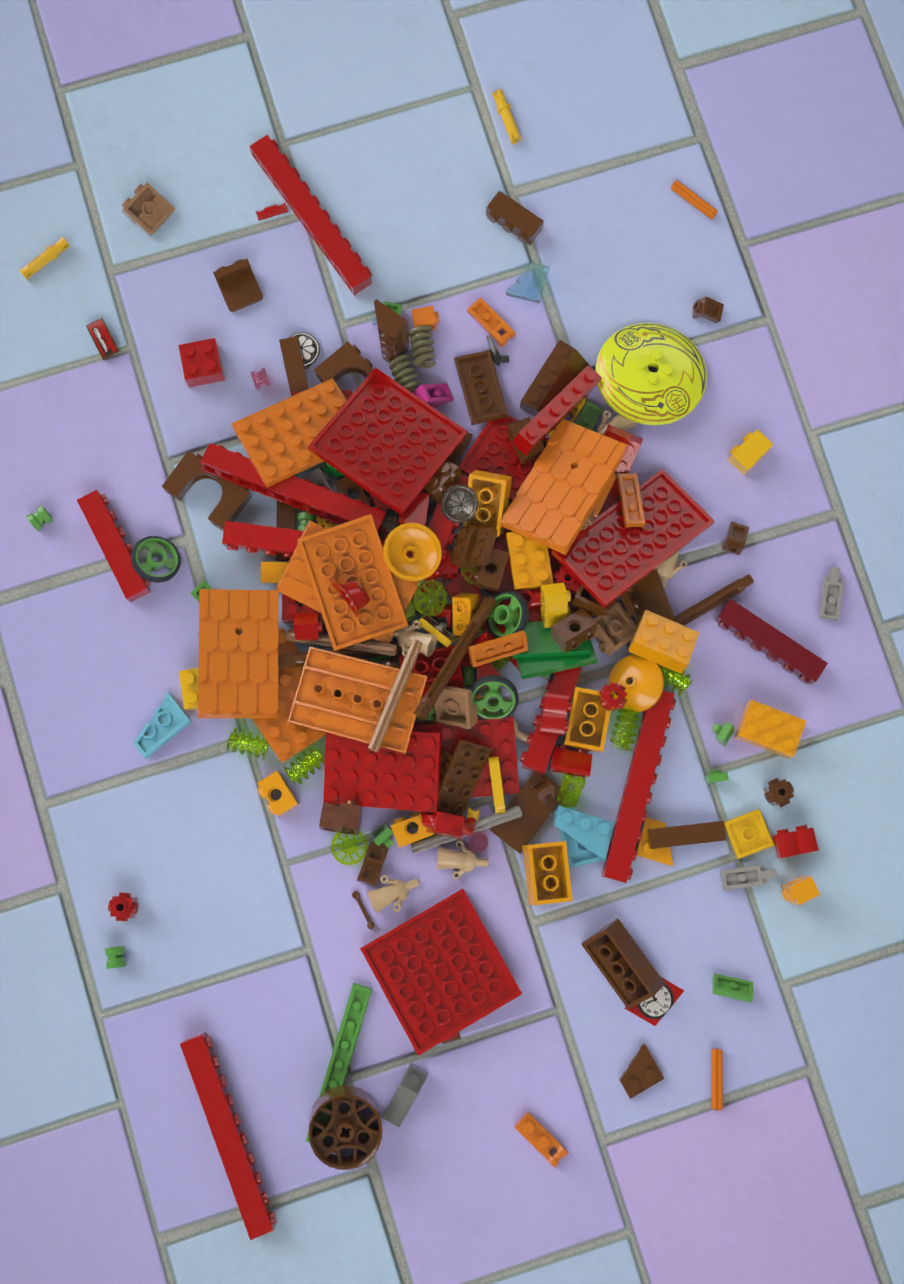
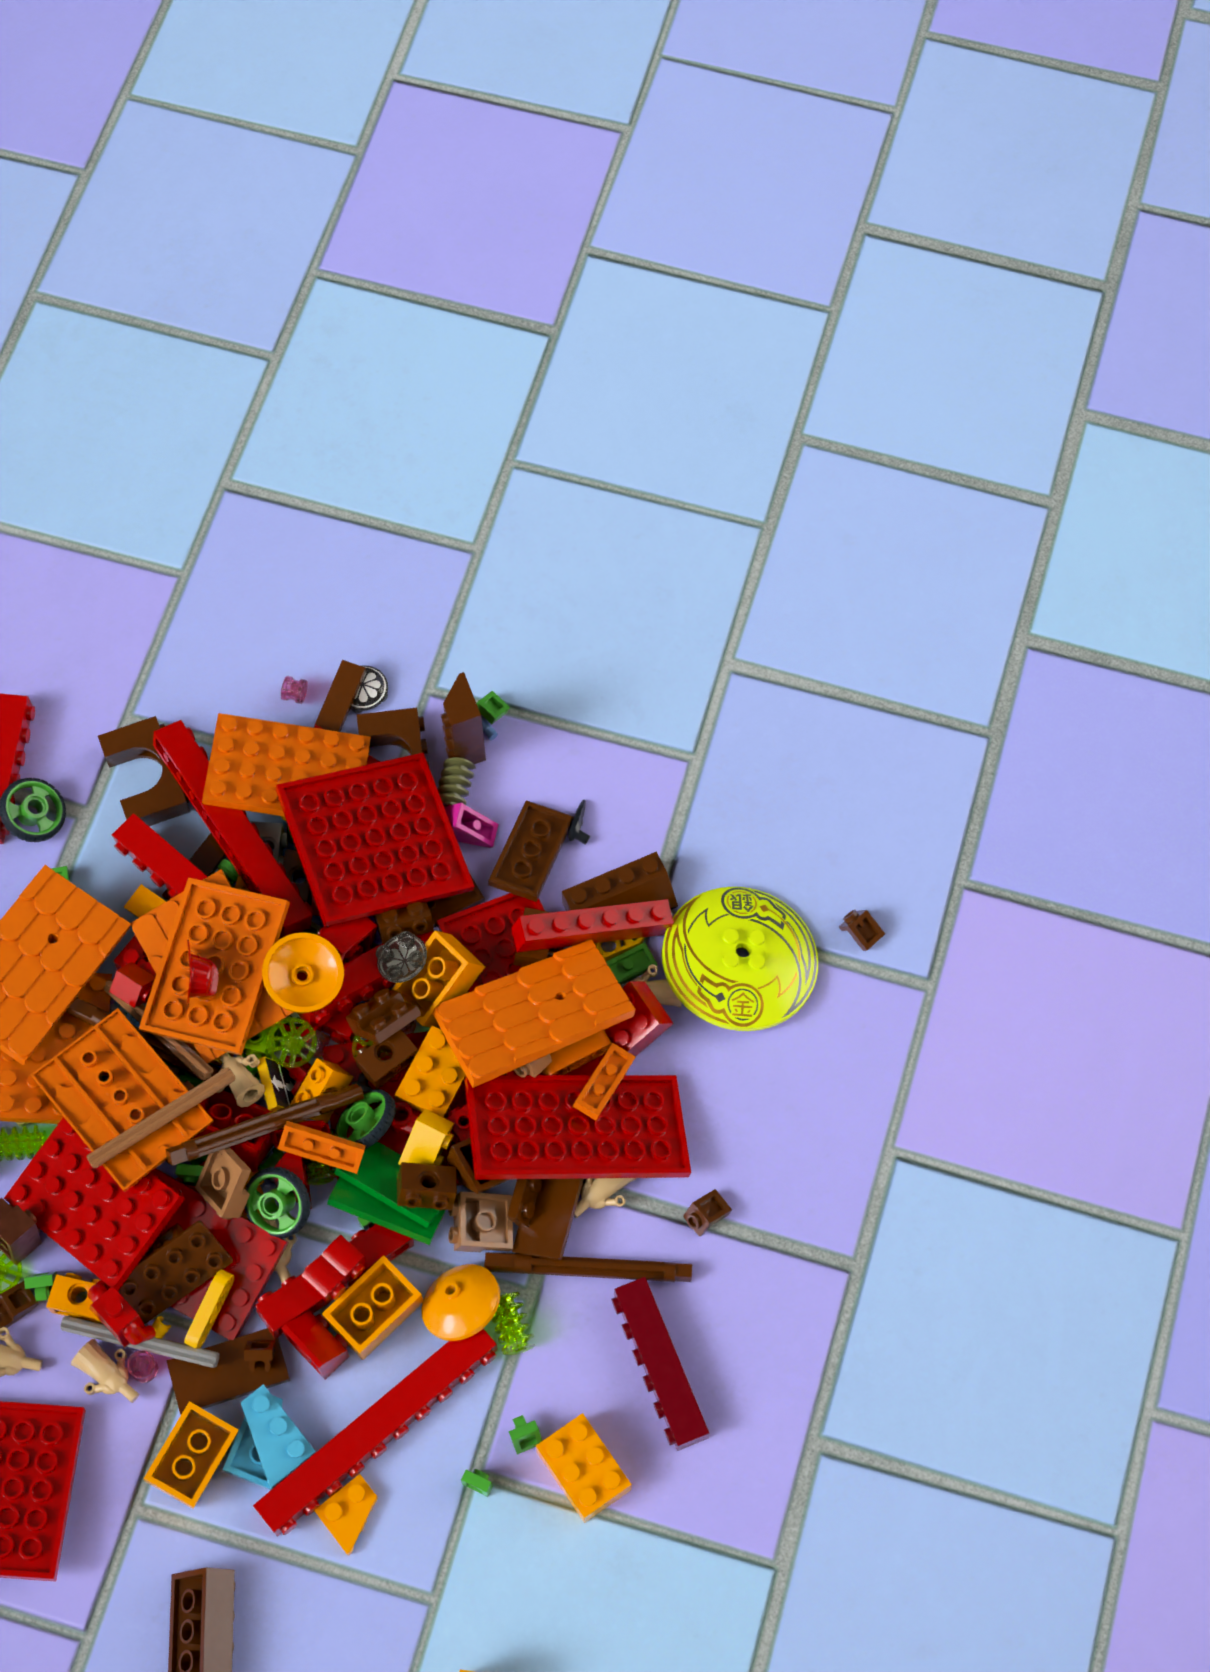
camera: 35 degrees right, 15 degrees down
yellow pin [19,237,71,280] -> none
slope [86,318,120,360] -> none
medium nougat plate [122,183,175,236] -> none
red brick [178,338,225,388] -> none
reddish brown bracket [213,258,263,312] -> none
red brick [249,135,372,295] -> none
red piece [256,202,288,221] -> none
olive piece [409,326,436,368] -> none
orange brick [411,306,440,331] -> none
orange plate [467,297,516,348] -> none
reddish brown brick [486,191,544,246] -> none
yellow pin [492,89,522,144] -> none
clear light blue wing [506,263,550,303] -> none
clear neon green plate [558,773,586,809] -> none
red brick [598,682,628,712] -> none
clear neon green piece [610,708,641,751] -> none
light orange brick [628,610,700,674] -> none
reddish brown tile [647,821,726,849] -> none
orange axle [671,180,718,219] -> none
light grey hinge [720,865,777,890] -> none
yellow tile [724,809,774,859] -> none
yellow brick [728,429,774,475] -> none
reddish brown brick [763,778,795,807] -> none
red brick [772,825,819,859] -> none
light grey hinge [818,567,844,621] -> none

